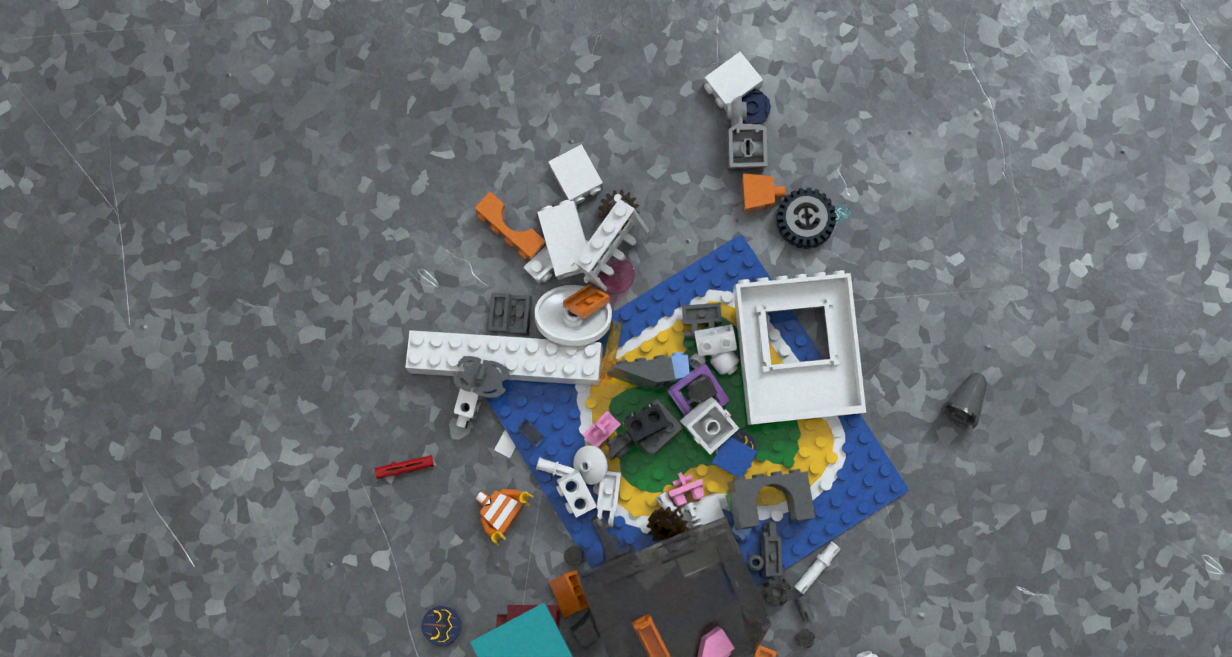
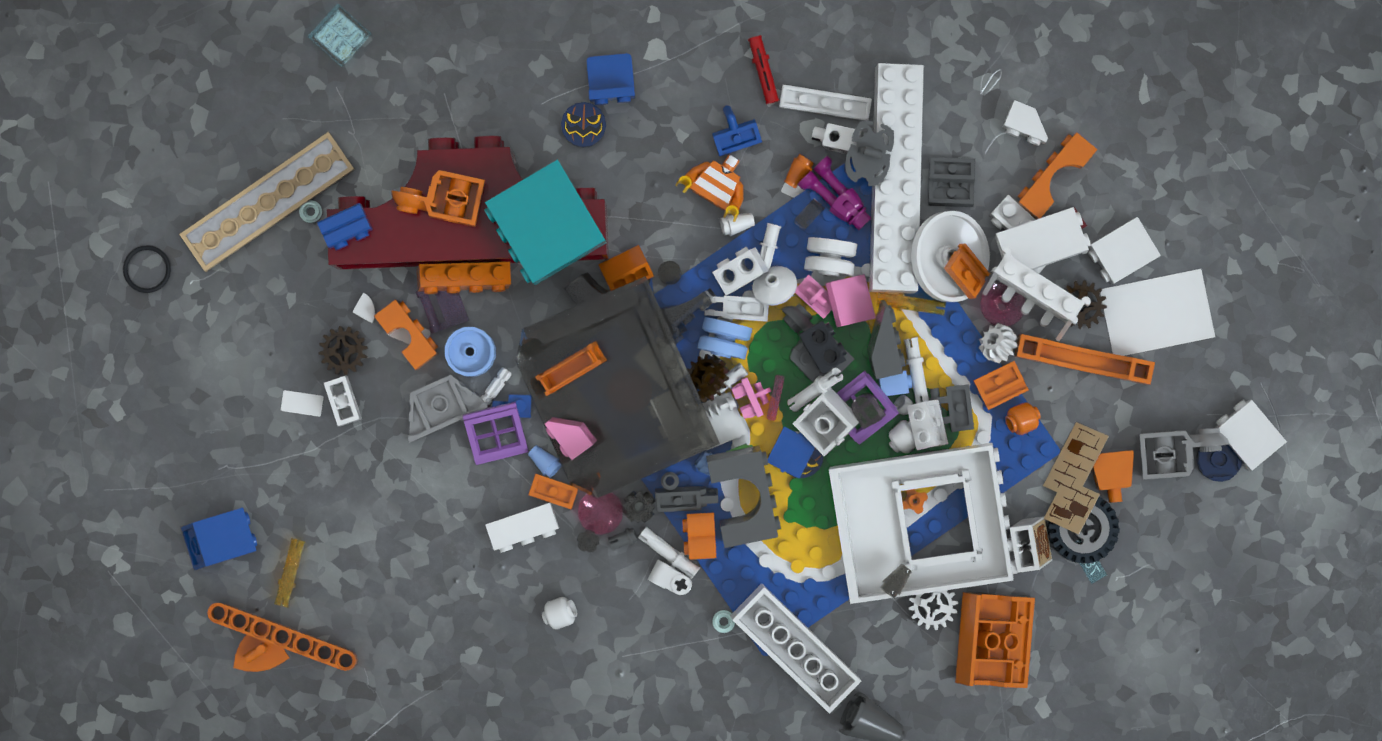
camera: 85 degrees right, 10 degrees up
none -> clear pink dish [578,489,623,535]
none -> blue bracket [587,53,635,105]
none -> white piece [647,560,692,595]
none -> orange brick [682,513,716,560]
none -> light blue wheel [697,317,752,360]
none -> blue plate [712,105,762,156]
none -> light aqua plate [712,610,735,633]
none -> white cone [720,213,755,236]
none -> white brick [730,583,861,714]
none -> clear pink tile [766,375,785,421]
none -> white tile [779,85,872,121]
none -> orange cone [784,154,814,189]
none -> white pin [787,368,843,412]
none -> magenta piece [798,155,871,230]
none -> white wheel [804,237,857,276]
none -> bright pink tile [826,274,876,327]
none -> clear smoke cone [880,564,912,599]
none -> orange plate [903,489,928,514]
none -> white pin [904,337,929,403]
none -> white gear [908,590,958,630]
none -> orange piece [955,592,1035,688]
none -> orange plate [973,361,1029,410]
none -> white gear [979,323,1018,363]
none -> white slope [1002,100,1048,146]
none -> orange head [1005,402,1041,435]
none -> white brick [1010,516,1052,573]
none -> orange arch [1014,334,1155,385]
none -> tan sticker [1043,422,1109,534]
none -> white sticker [1100,269,1215,356]

